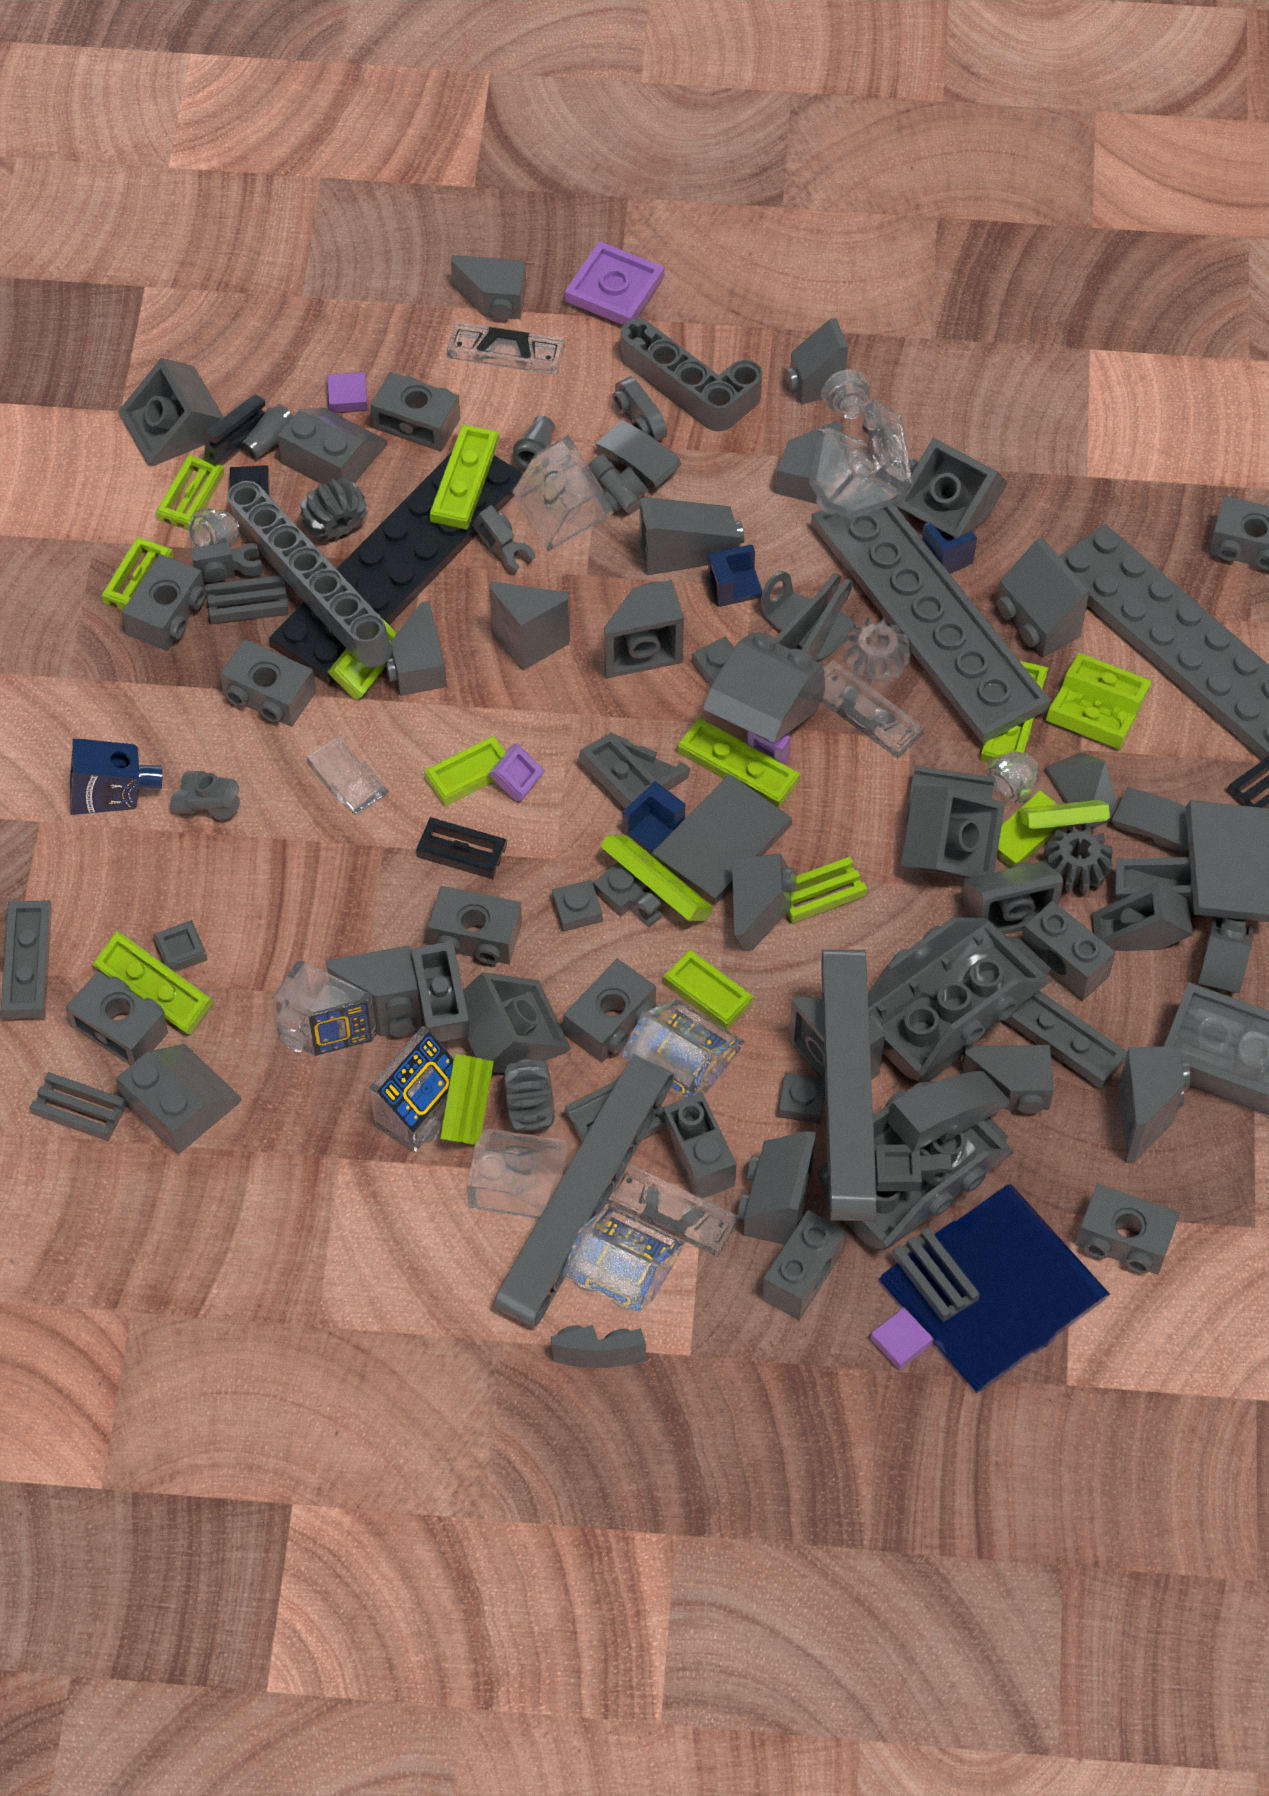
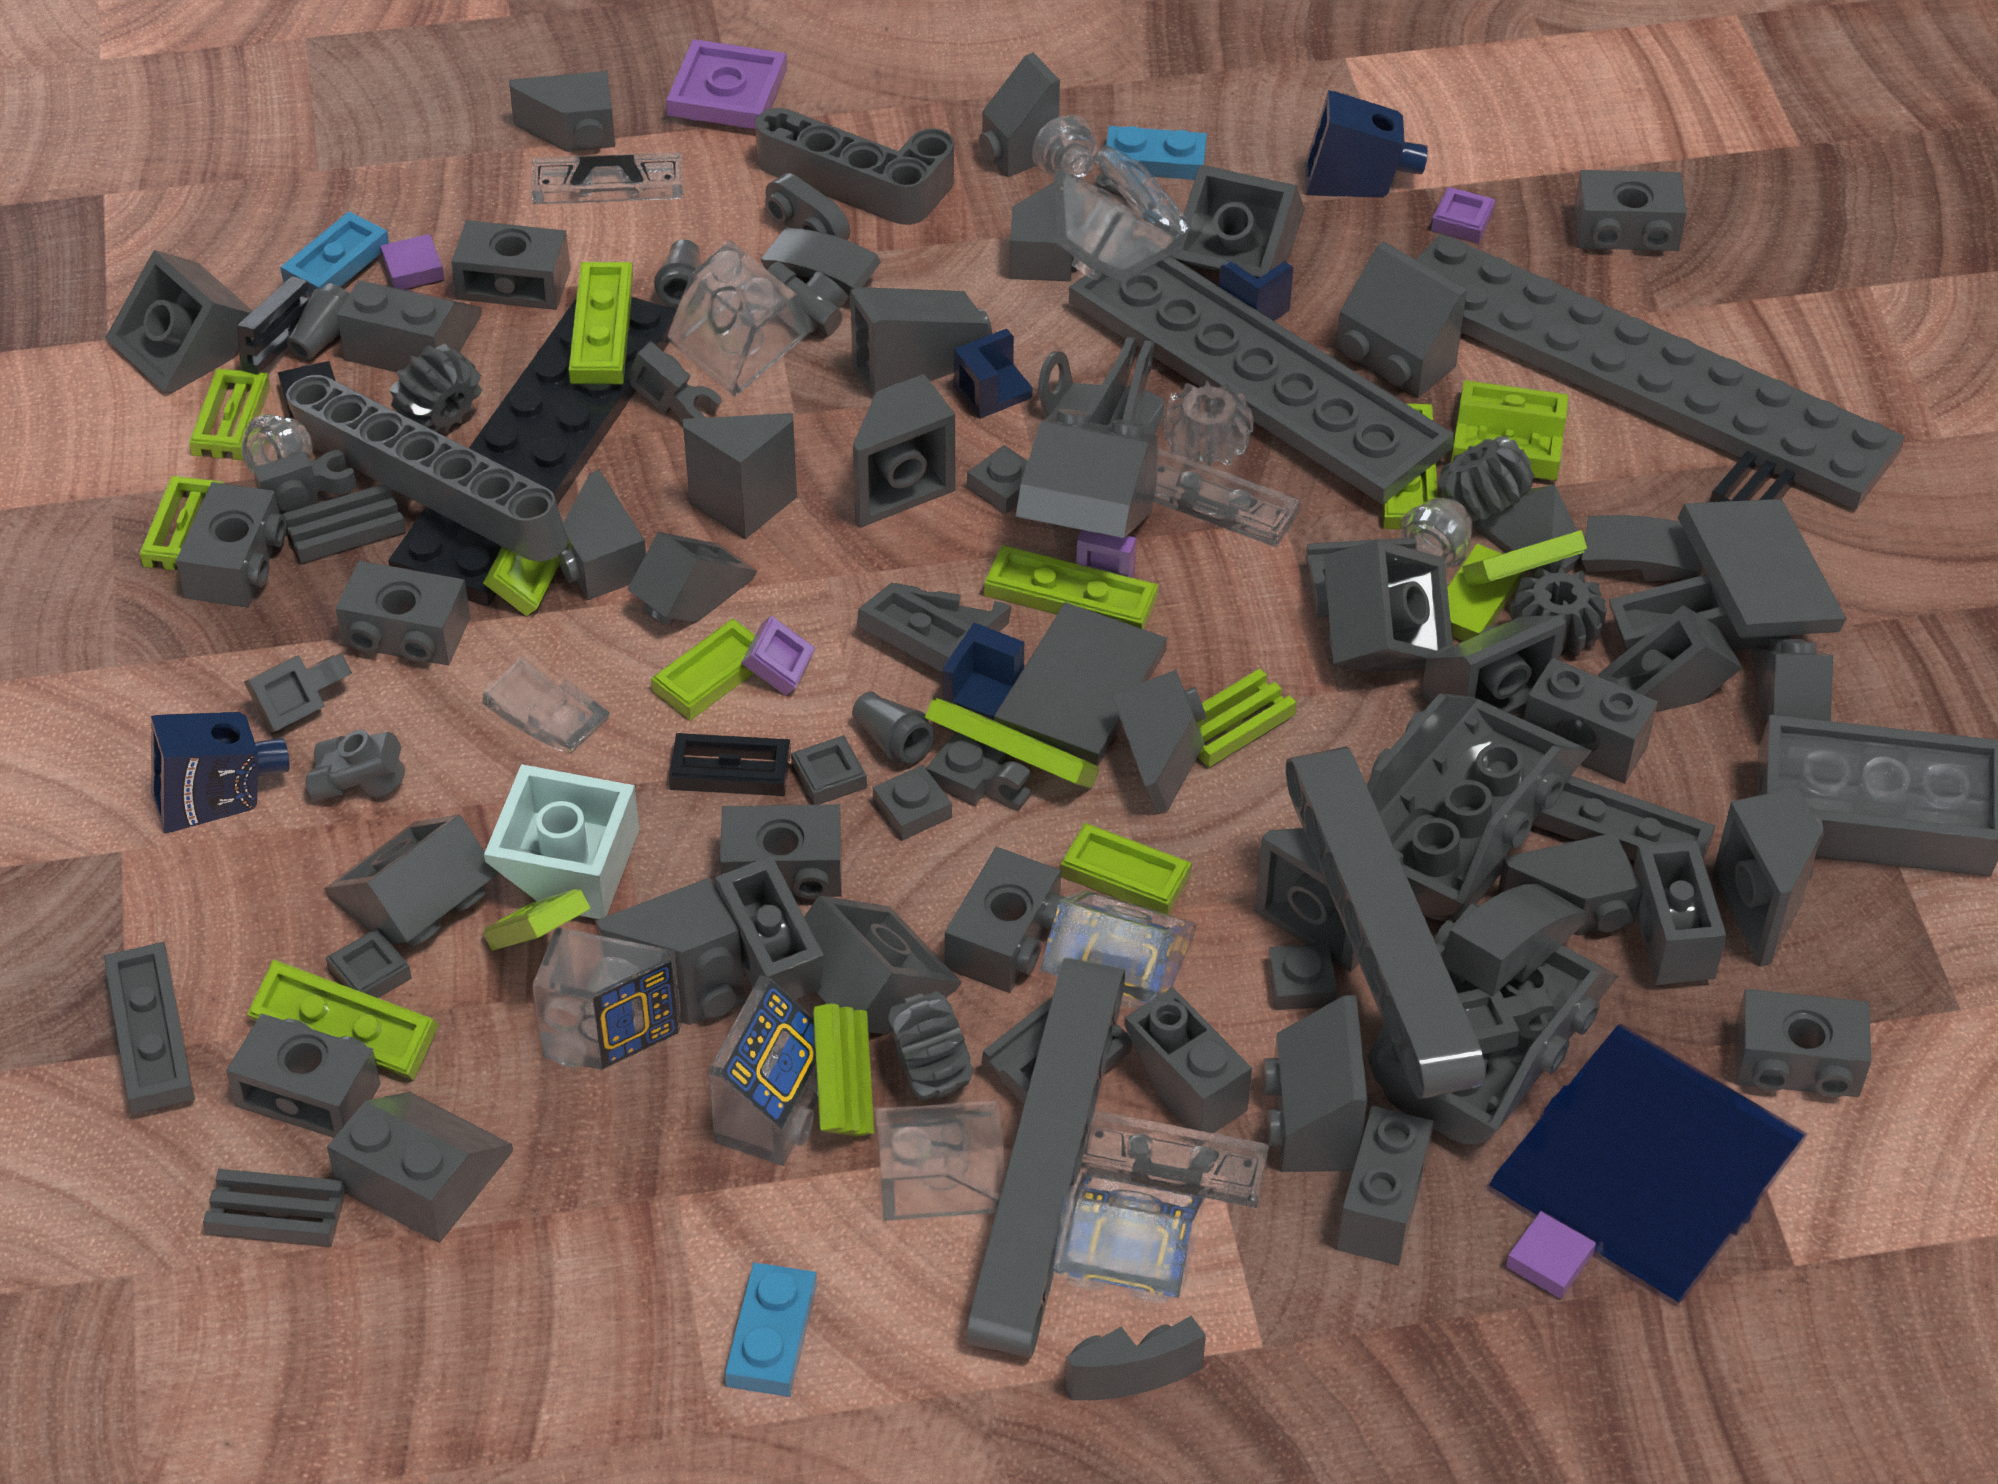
camera: 15 degrees left, 10 degrees down
dark grey tile [892,1227,980,1322] -> none
none -> dark grey plate [244,653,352,733]
none -> dark azure plate [280,211,389,296]
none -> dark grey slope [324,814,499,946]
none -> lime tile [482,888,591,951]
none -> light aqua slope [484,764,640,919]
none -> dark grey slope [627,532,757,624]
none -> dark azure plate [725,1262,817,1397]
none -> dark grey tile [791,735,867,805]
none -> dark grey cone [852,691,934,763]
none -> dark azure plate [1104,126,1207,180]
none -> dark blue torso [1305,90,1428,198]
none -> medium lavender tile [1431,187,1495,244]
none -> dark grey gear [1438,436,1535,522]
none -> dark grey brick [1633,840,1727,985]

